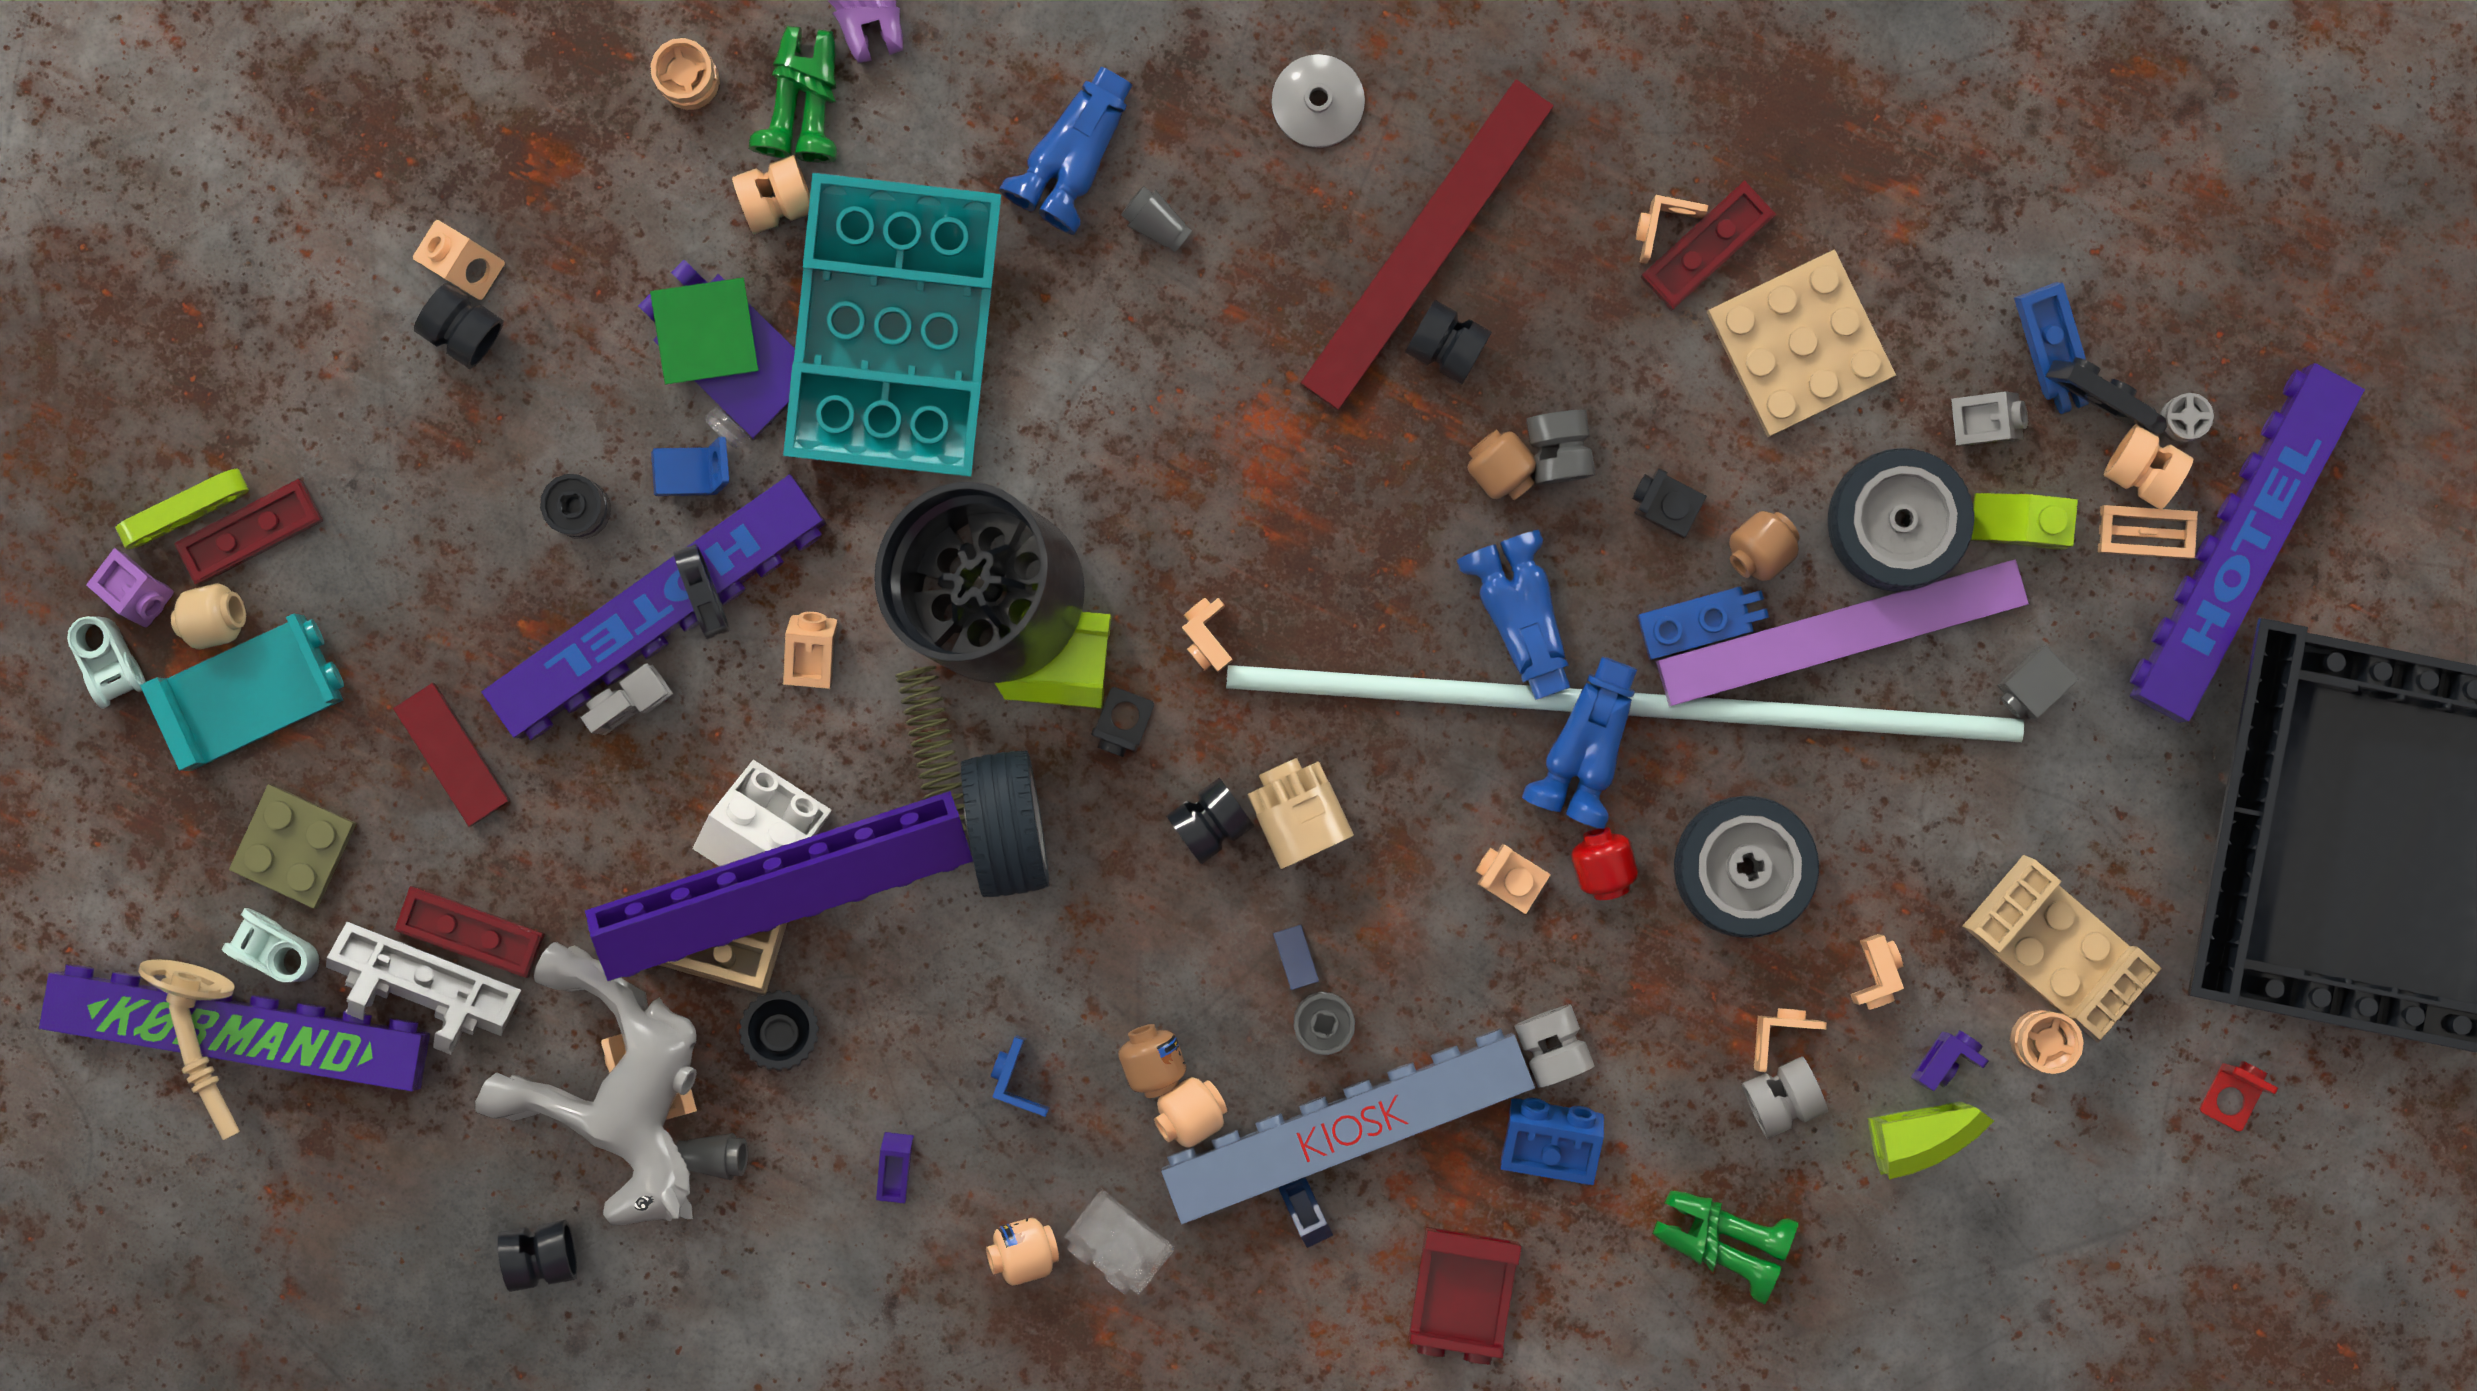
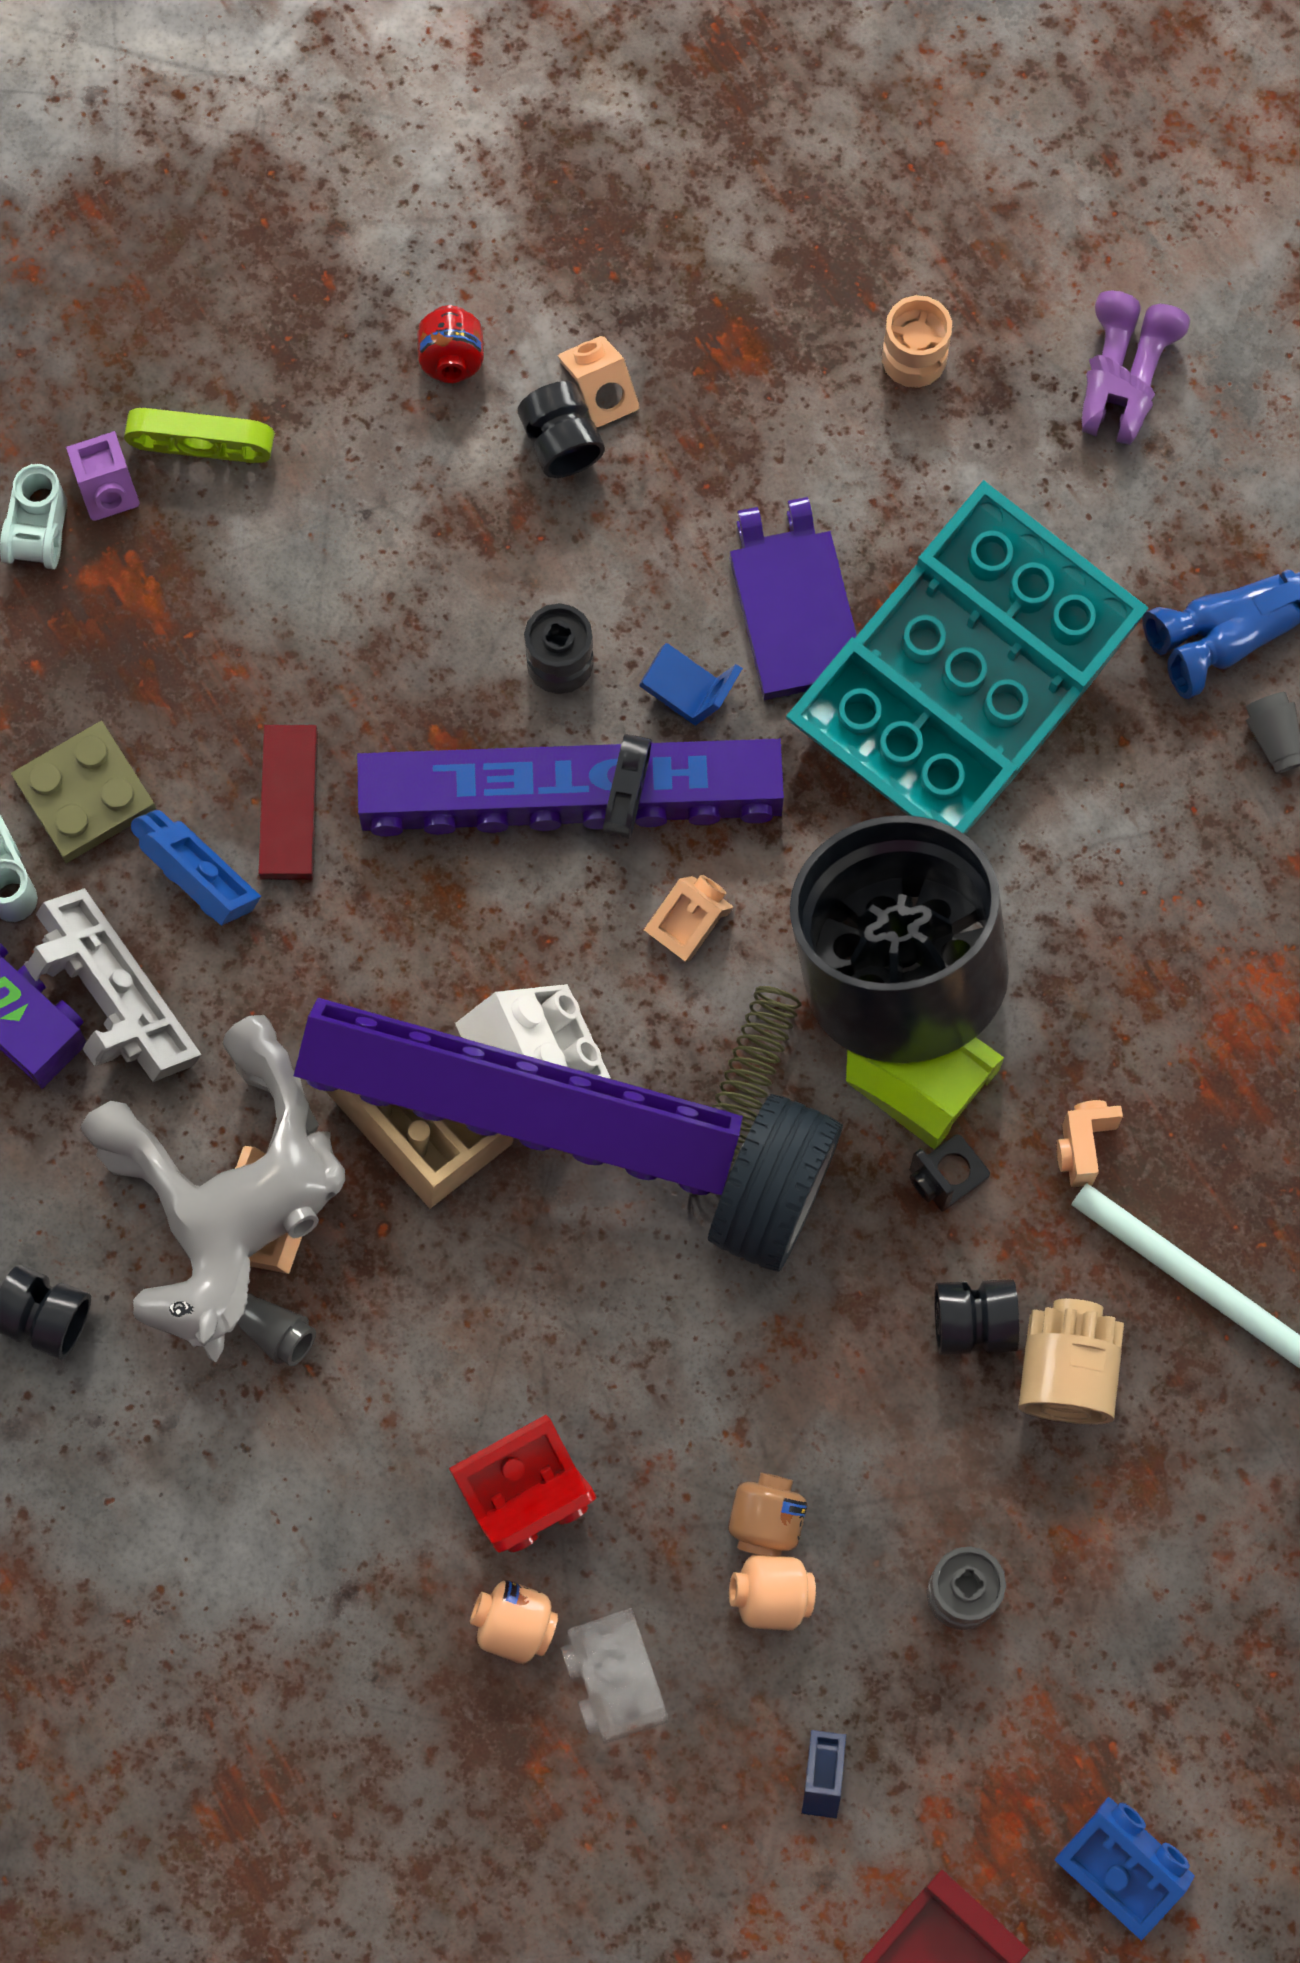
camera: 30 degrees right, 15 degrees down
teal panel [140,613,344,771] -> none
tan head [171,583,246,649] -> none
dark red tile [174,478,323,586] -> none
dark red tile [394,886,545,978] -> none
light grey plate [580,663,673,735] -> none
green tile [650,277,759,385] -> none
clear tile [705,405,750,449] -> none
light nougat wheel [732,155,810,234] -> none
black hat [739,990,819,1072] -> none
green piece [748,26,837,163] -> none
dark purple piece [876,1132,914,1204] -> none
blue bracket [991,1035,1050,1117] -> none
sand blue brick [1161,1028,1535,1224] -> none
dark blue piece [1273,924,1319,990] -> none
light nougat bracket [1476,844,1551,914] -> none
light grey wheel [1514,1004,1595,1088] -> none
none -> blue hinge [131,810,261,926]
none -> red head [417,305,484,383]
none -> red bracket [449,1414,597,1553]

